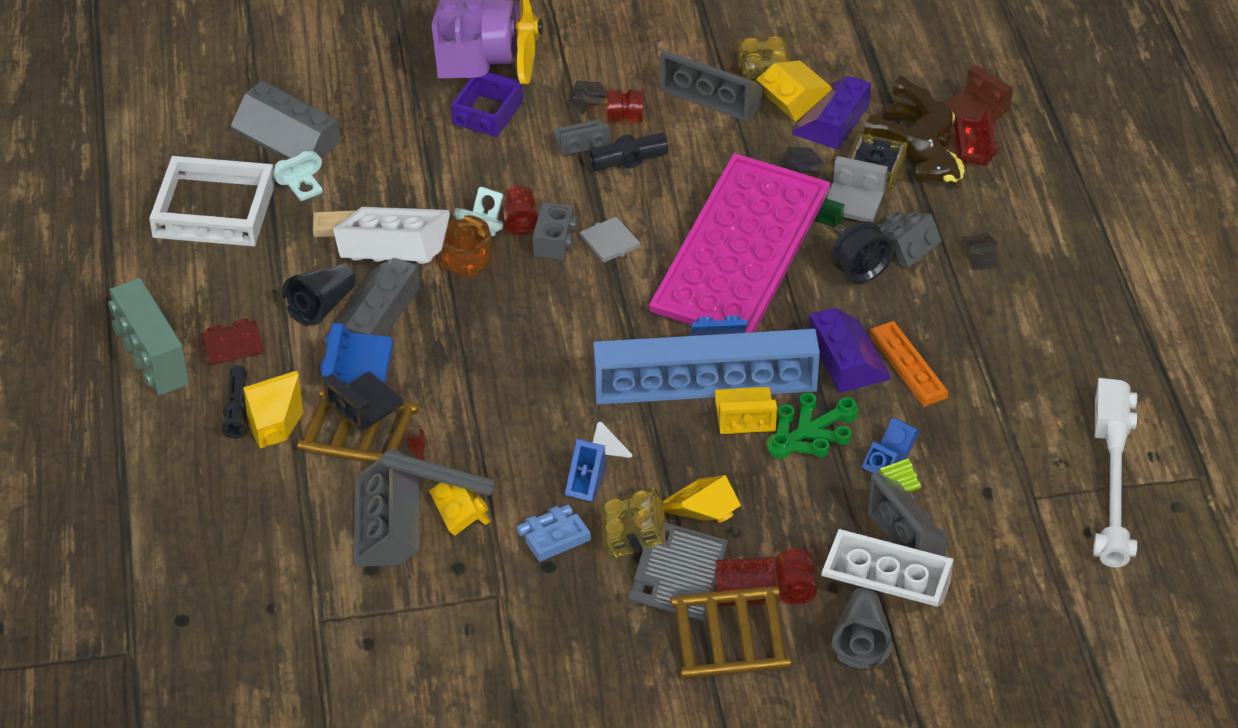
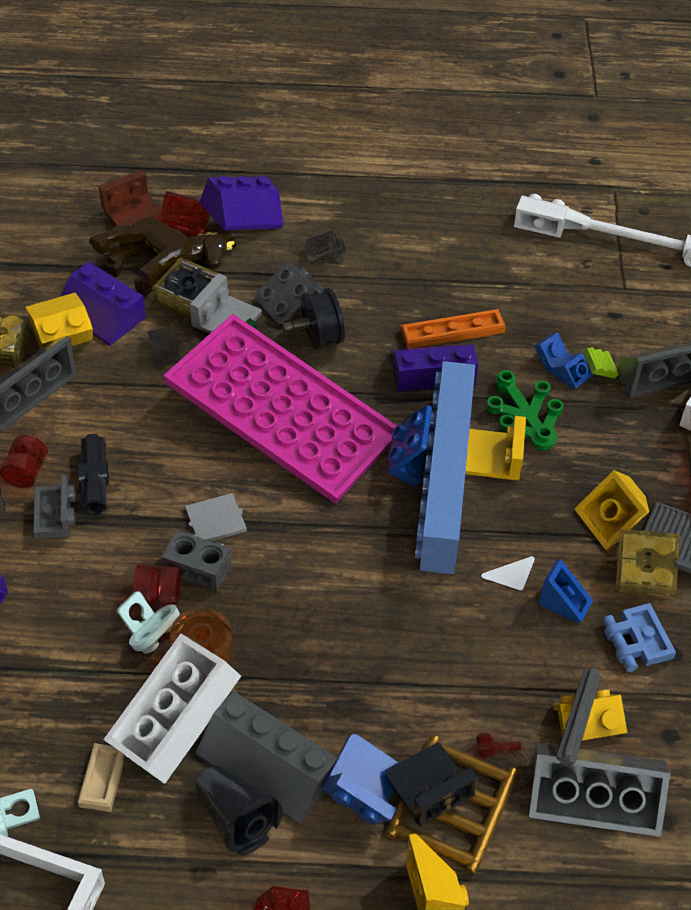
camera: 80 degrees left, 5 degrees up
none -> dark purple slope [199,176,283,230]

